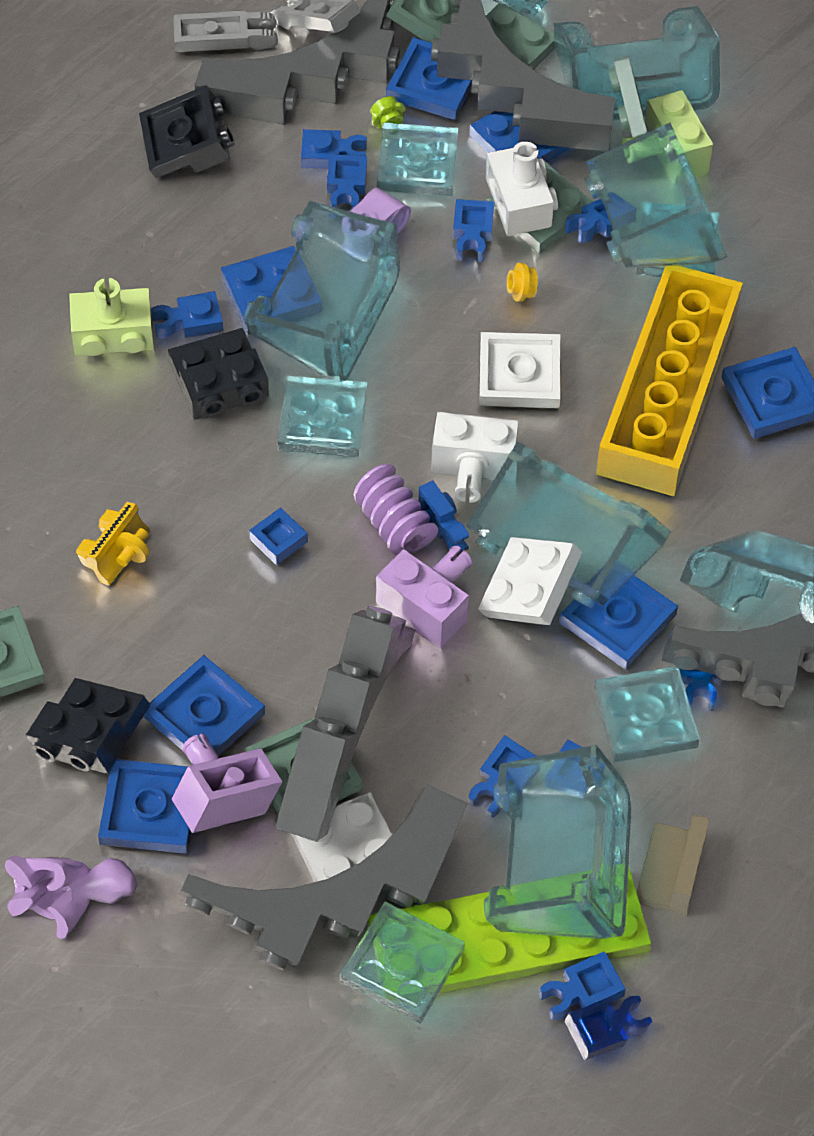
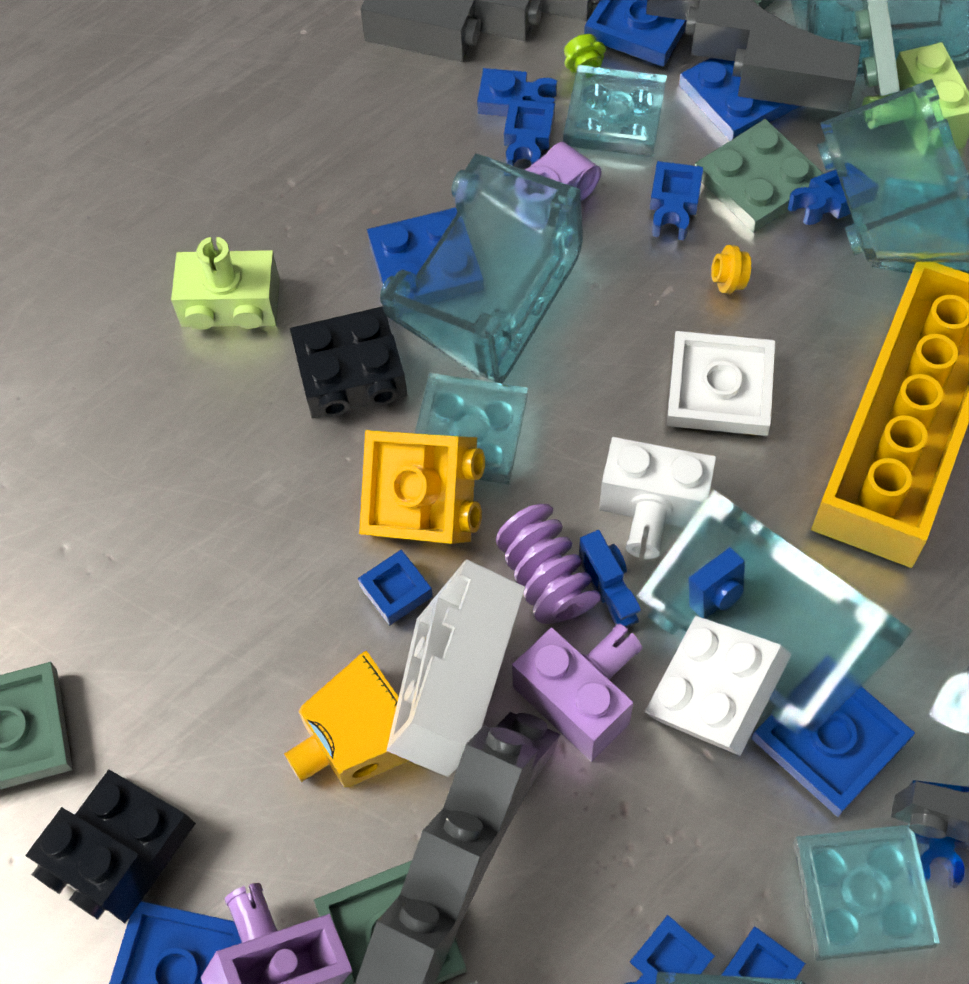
camera: 10 degrees right, 5 degrees up
yellow hips [76,502,151,586] -> none
black plate [139,85,235,178] -> none
blue plate [144,655,265,757] -> none
blue plate [151,291,224,338] -> none
white brick [486,142,558,236] -> none
none -> yellow torso [284,650,409,788]
none -> yellow plate [359,430,485,544]
none -> white wedge [386,559,525,777]
none -> blue plate [688,547,745,619]

